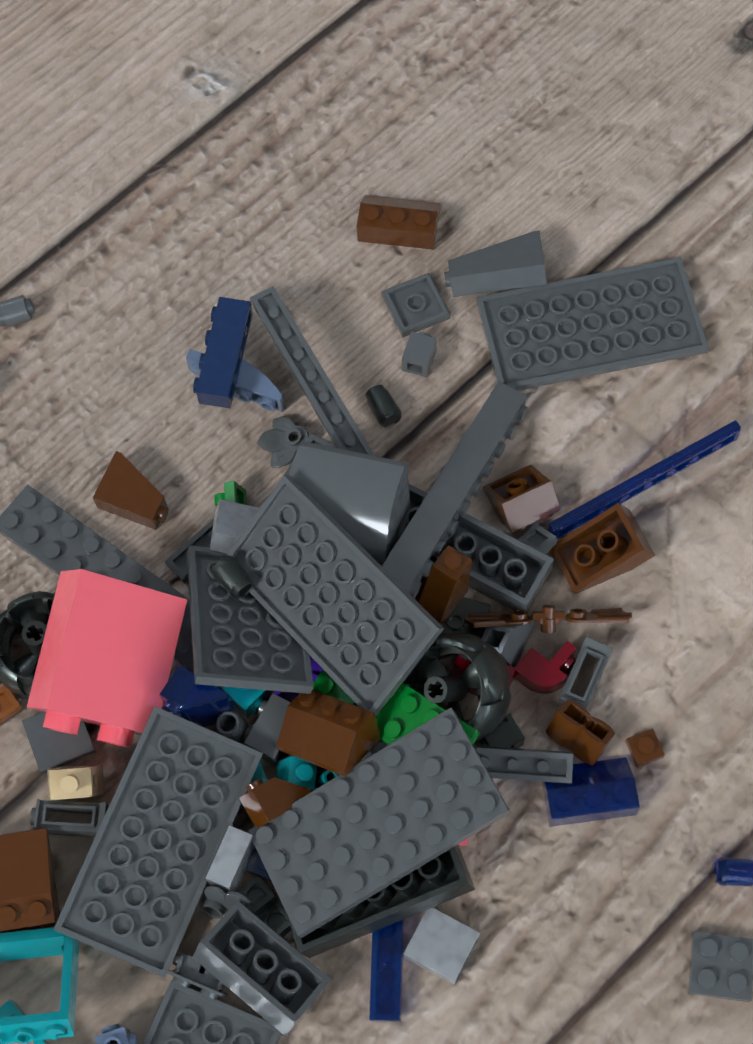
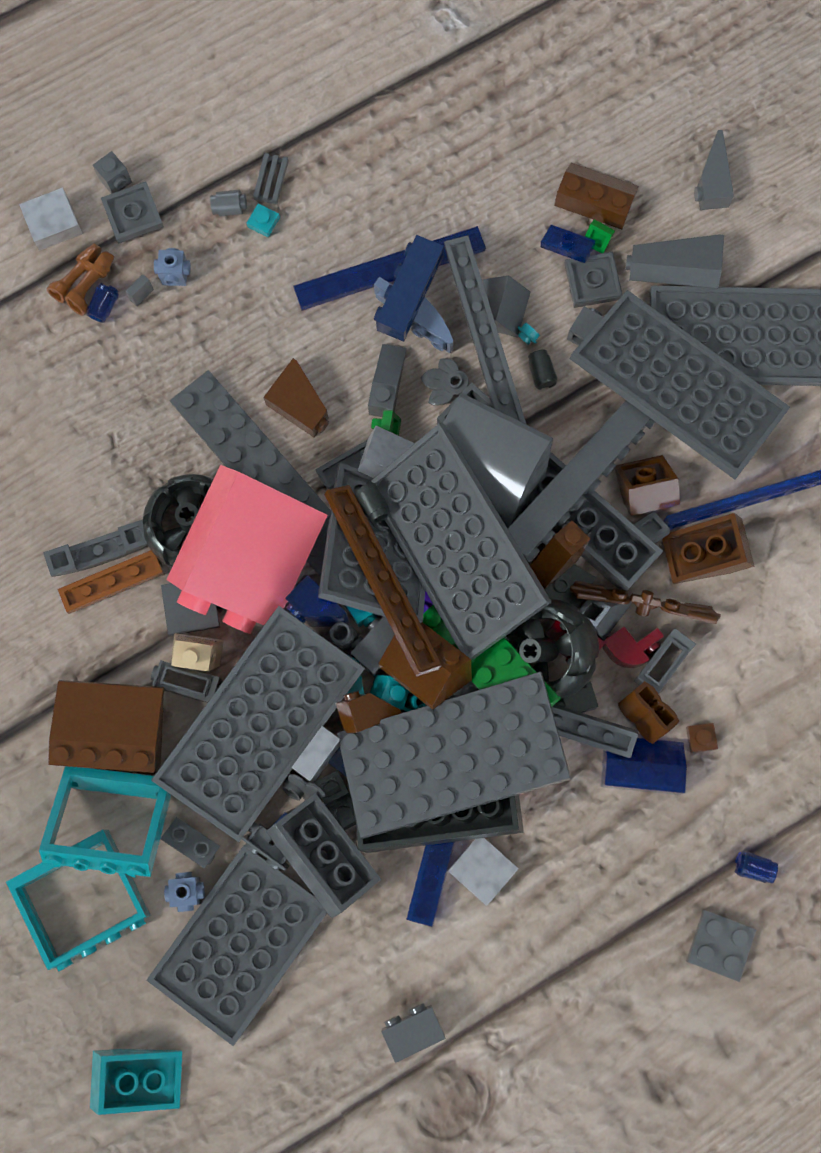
camera: 10 degrees right, 10 degrees up
none -> dark grey hinge [161,817,220,869]
none -> teal plate [246,203,280,238]
none -> dark grey tile [253,153,289,205]
none -> clear blue tile [293,226,486,311]
none -> reddish brown tile [324,485,442,677]
none -> dark grey slope [368,344,407,417]
none -> dark grey slope [483,275,531,338]
none -> teal plate [518,323,540,345]
none -> clear blue plate [540,225,596,263]
none -> dark grey plate [569,290,790,480]
none -> green tile [582,219,615,253]
none -> dark grey slope [694,130,734,210]

